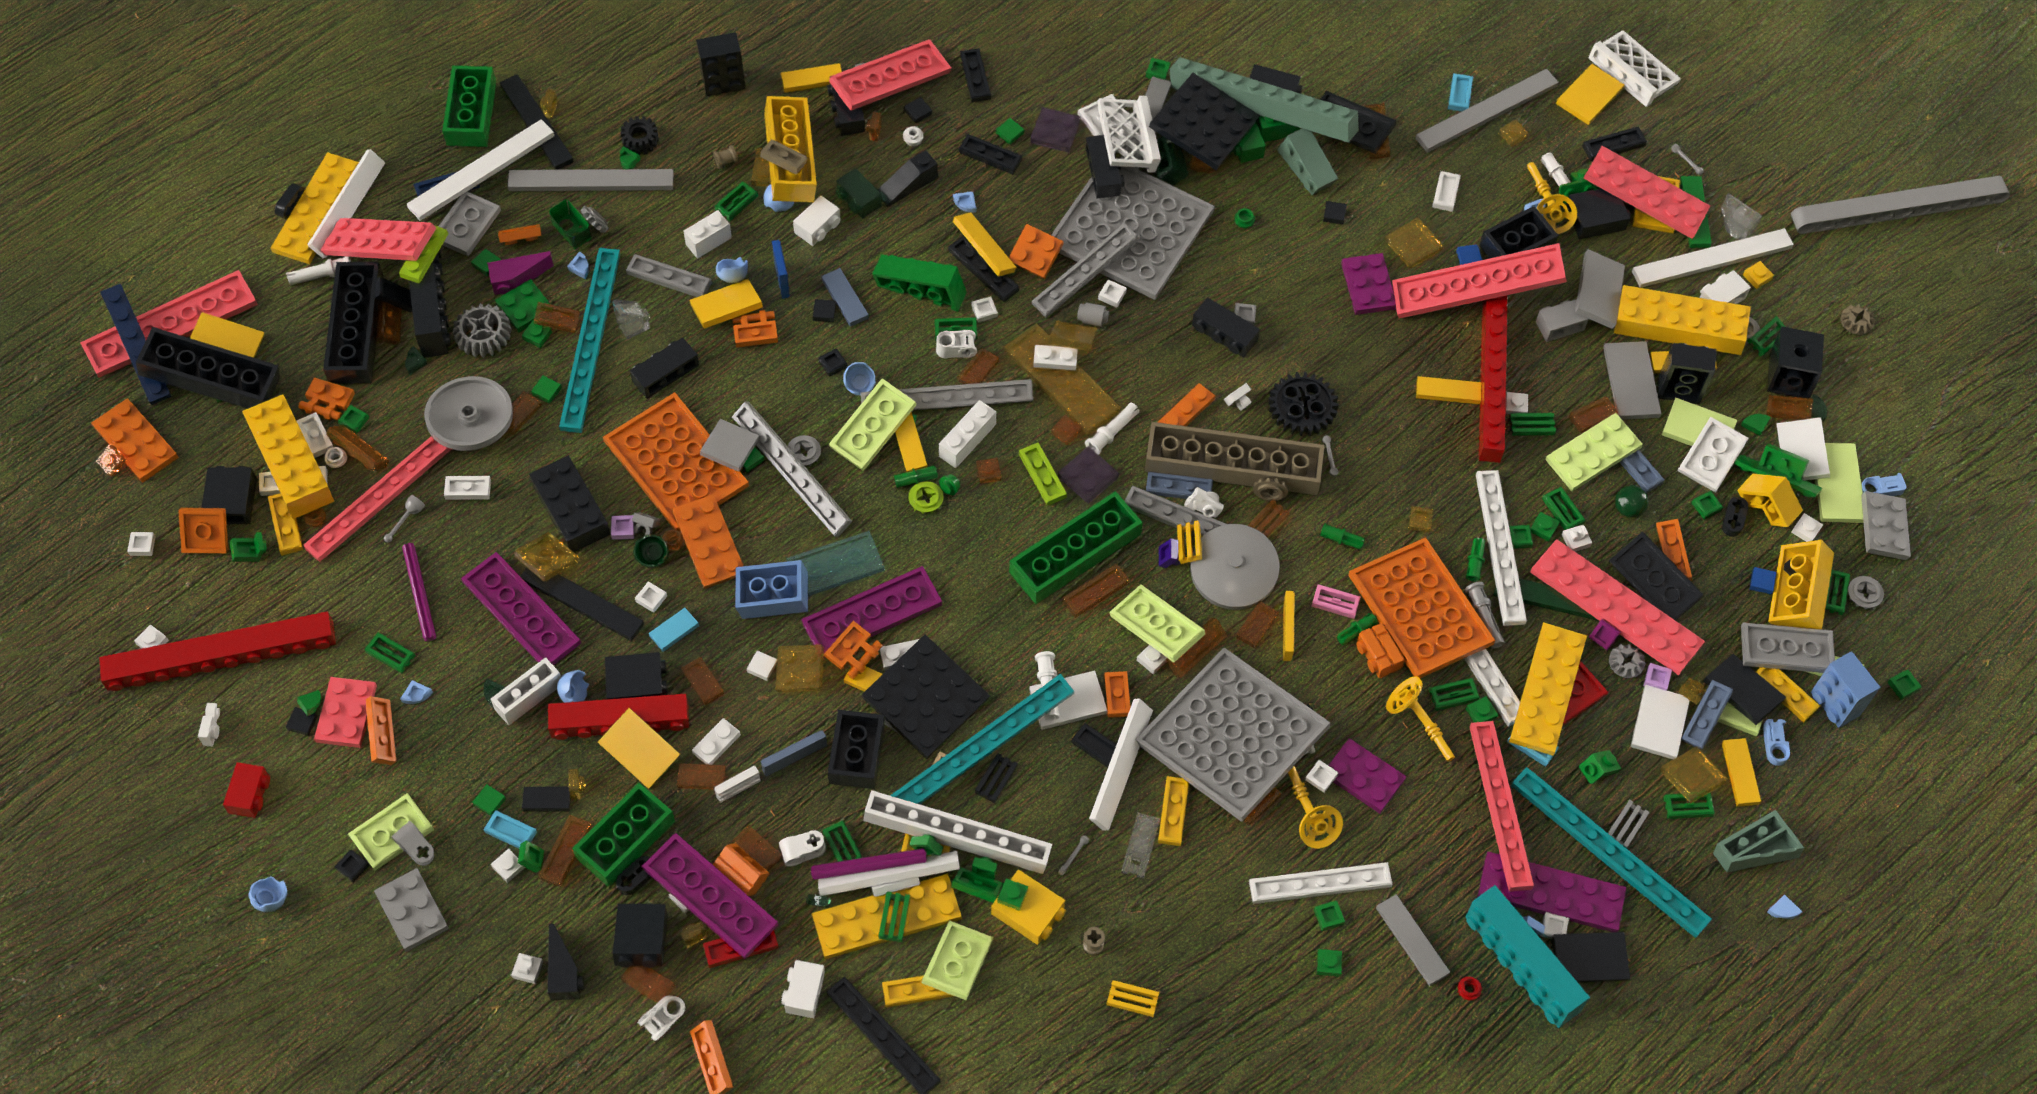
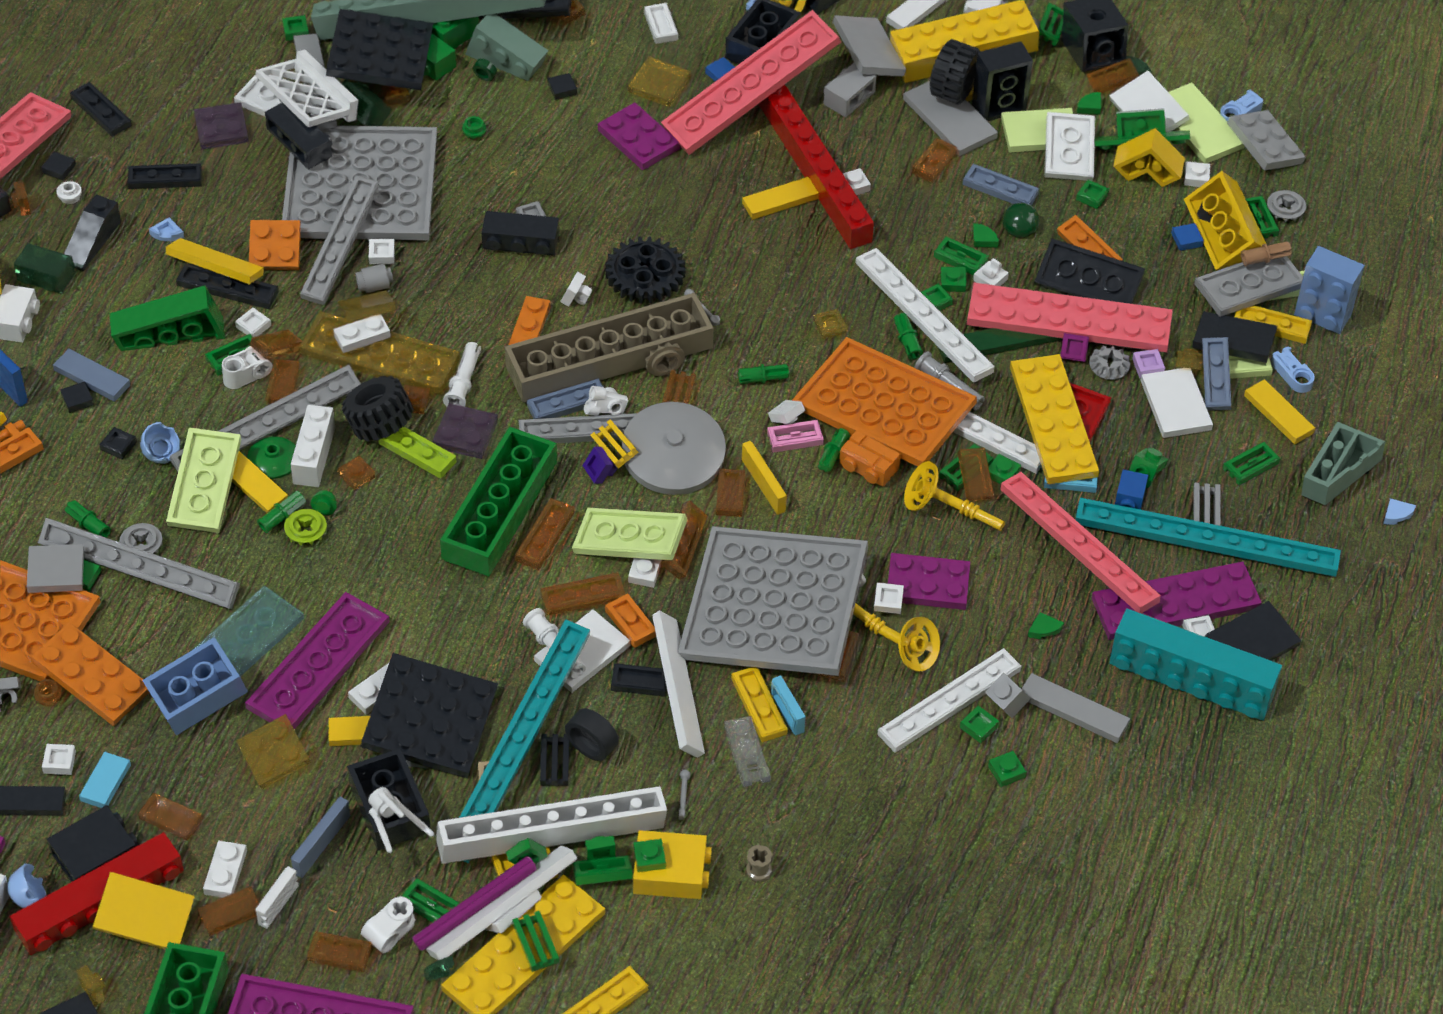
camera: 30 degrees left, 10 degrees down
dark green hair [633,534,669,568] -> none
orange brick [713,843,770,896] -> none
white tile [747,651,778,681] -> none
orange plate [824,620,883,680] -> none
yellowish green tile [922,920,993,1000] -> none
green tile [996,118,1024,145] -> none
yellow tile [1107,980,1159,1017] -> none
red plate [1457,977,1482,1001] -> none
green tile [1510,413,1556,436] -> none
yellowish green plate [1546,413,1643,492] -> none
clear yellow tile [1660,746,1727,804] -> none
black beam [1722,496,1748,537] -> none
green plate [1887,669,1922,700] -> none
none -> green axle [65,500,111,538]
none -> green dish [247,437,296,479]
none -> clear orange tile [250,329,304,359]
none -> black tyre [342,376,414,441]
none -> white plant [368,787,434,853]
none -> dark green tile [472,58,497,81]
none -> clear orange plate [540,572,625,616]
none -> black tyre [565,708,619,761]
none -> white plate [768,400,805,425]
none -> medium azure tile [771,676,806,735]
none -> black tyre [930,39,980,105]
none -> clear orange tile [957,448,994,500]
none -> green tile [973,223,999,247]
none -> light grey brick [985,673,1031,718]
none -> green tile [1028,612,1064,639]
none -> blue brick [1115,469,1148,510]
none -> medium nougat axle [1241,242,1292,266]

